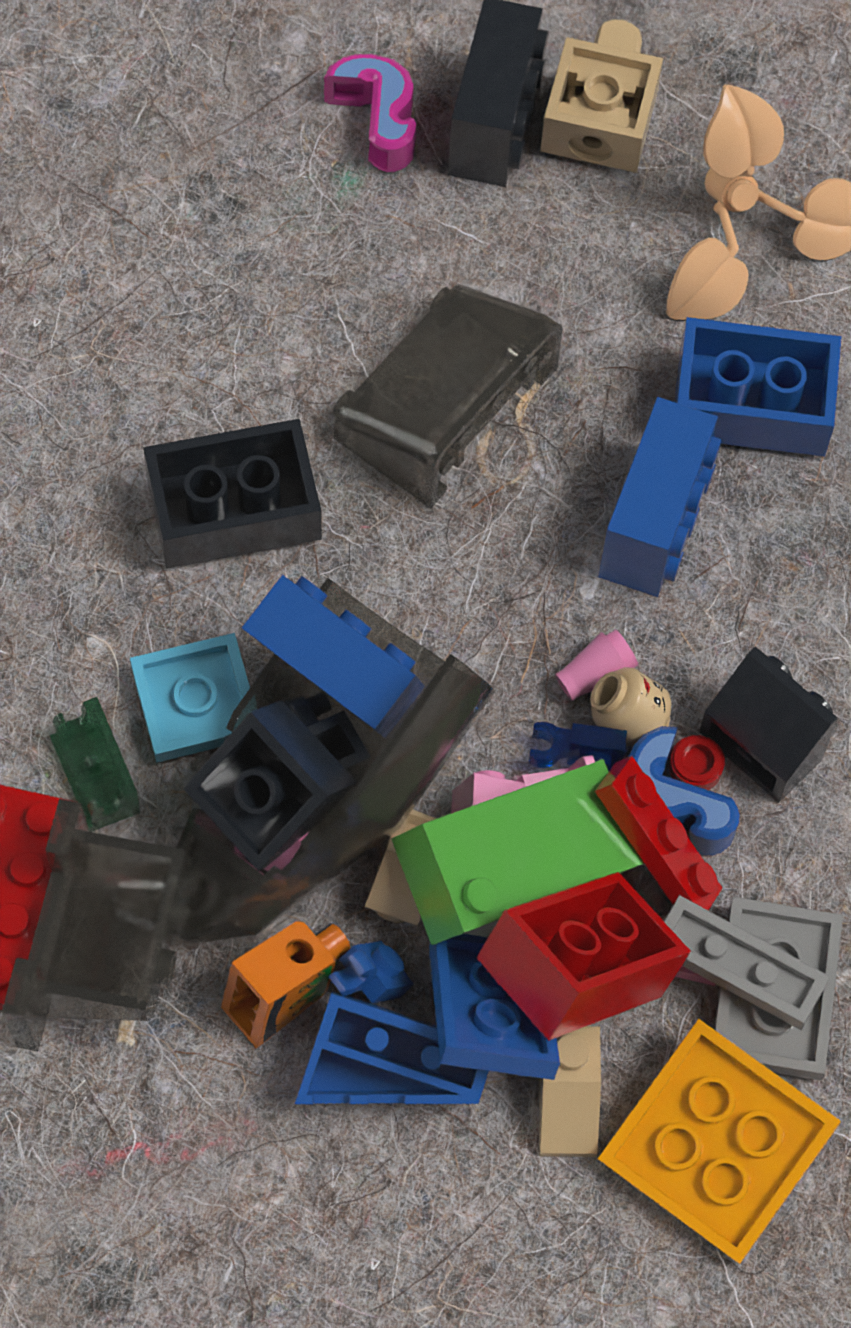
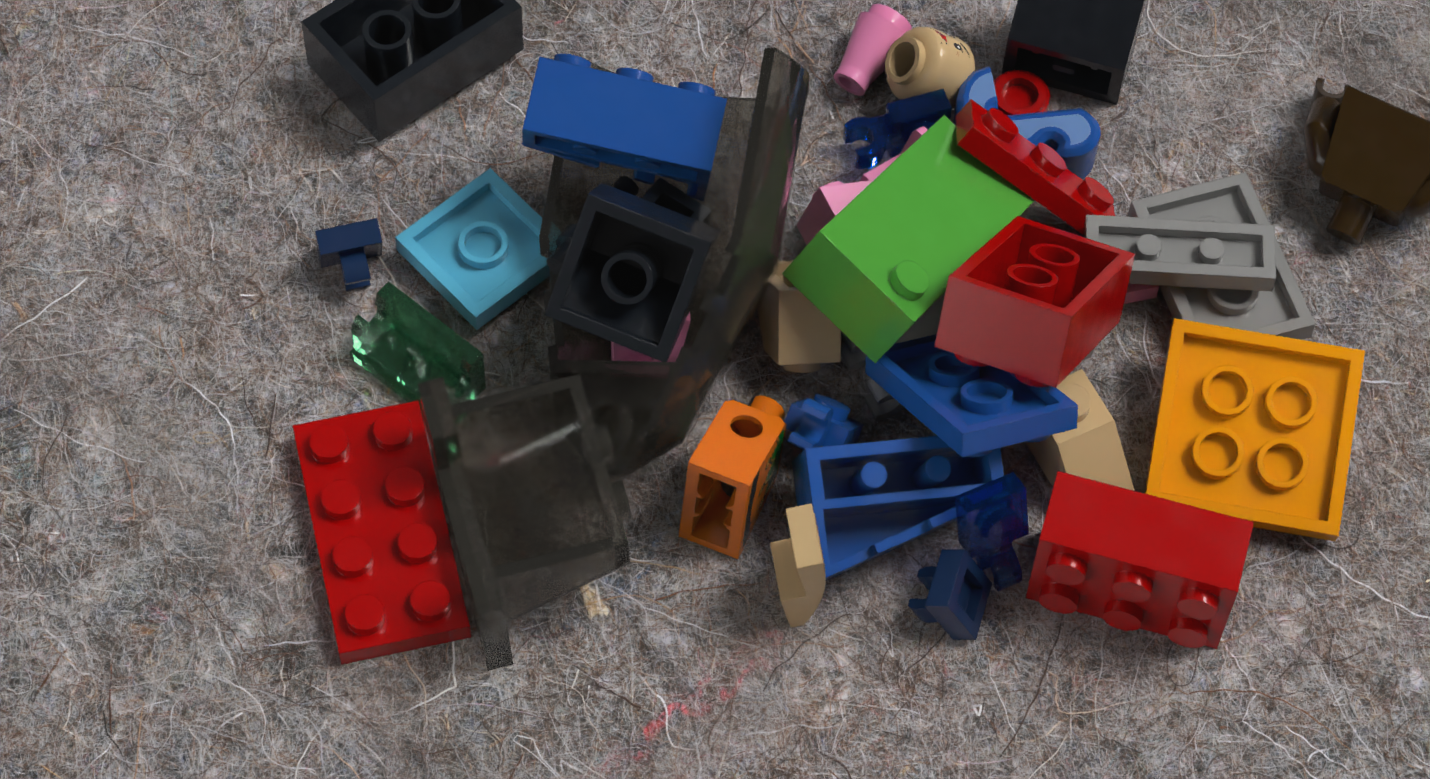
camera: 25 degrees left, 5 degrees down
none -> dark blue tile [315,218,383,291]
none -> tan slope [770,503,826,628]
none -> dark blue tile [908,549,992,640]
none -> clear blue plate [955,472,1029,592]
none -> red brick [1025,471,1254,649]

